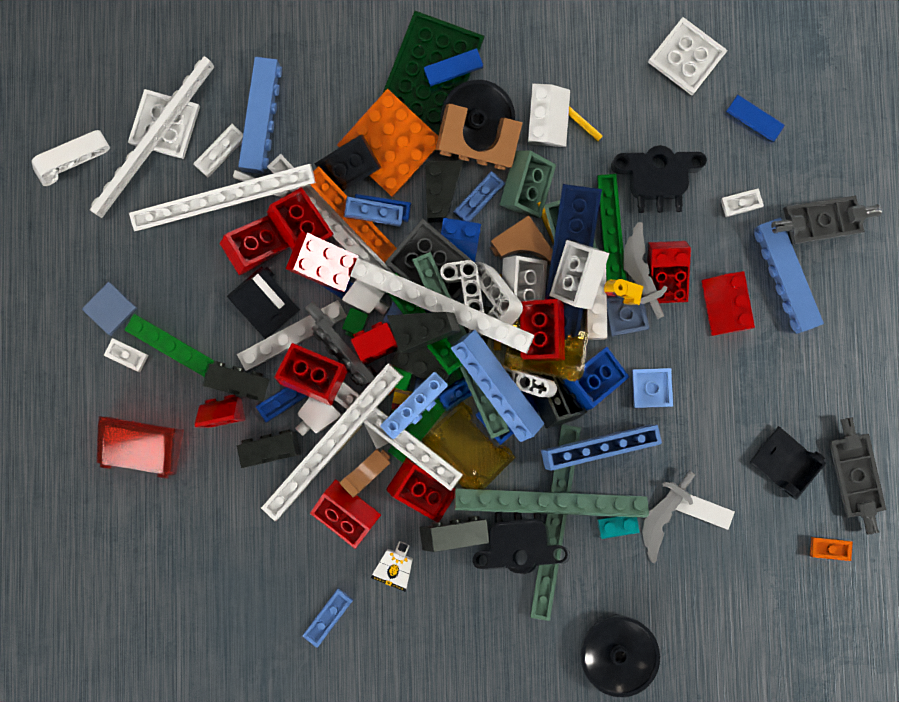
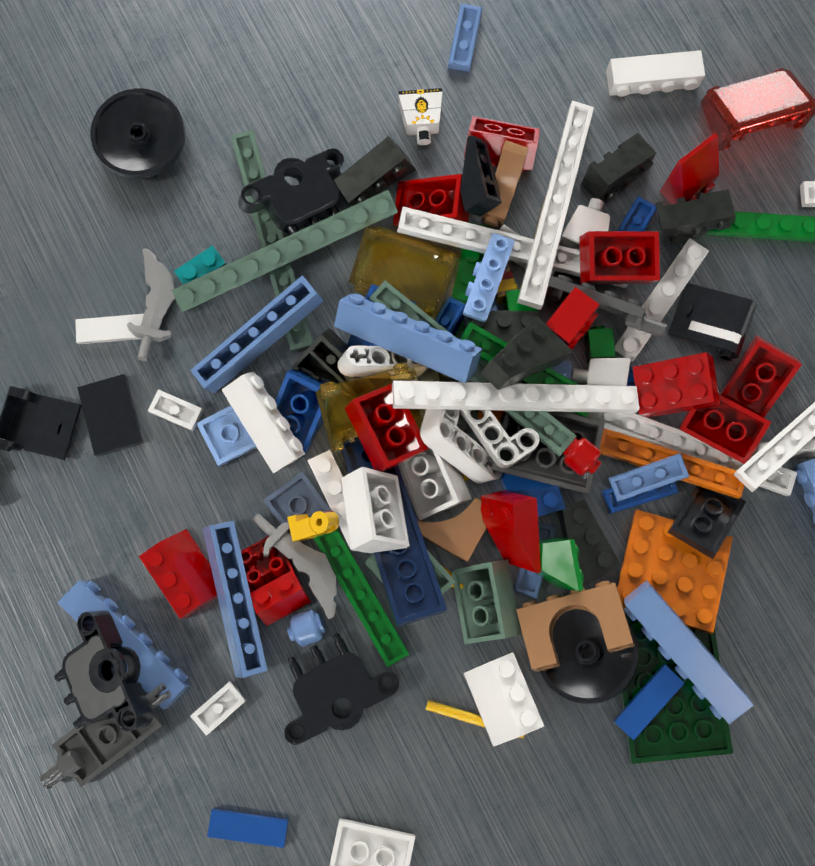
camera: 155 degrees right, 5 degrees down
none -> black piece [54,610,153,732]
none -> black tile [77,374,144,457]
none -> white plate [148,389,204,431]
none -> medium blue brick [203,520,268,678]
none -> white brick [222,371,305,473]
none -> medium blue head [287,609,326,647]
none -> black slope [460,135,502,217]
none -> red slope [481,490,541,573]
none -> slope [537,538,584,591]
none -> red head [563,438,601,475]
none -> white brick [606,50,705,97]
none -> medium blue brick [623,580,754,724]

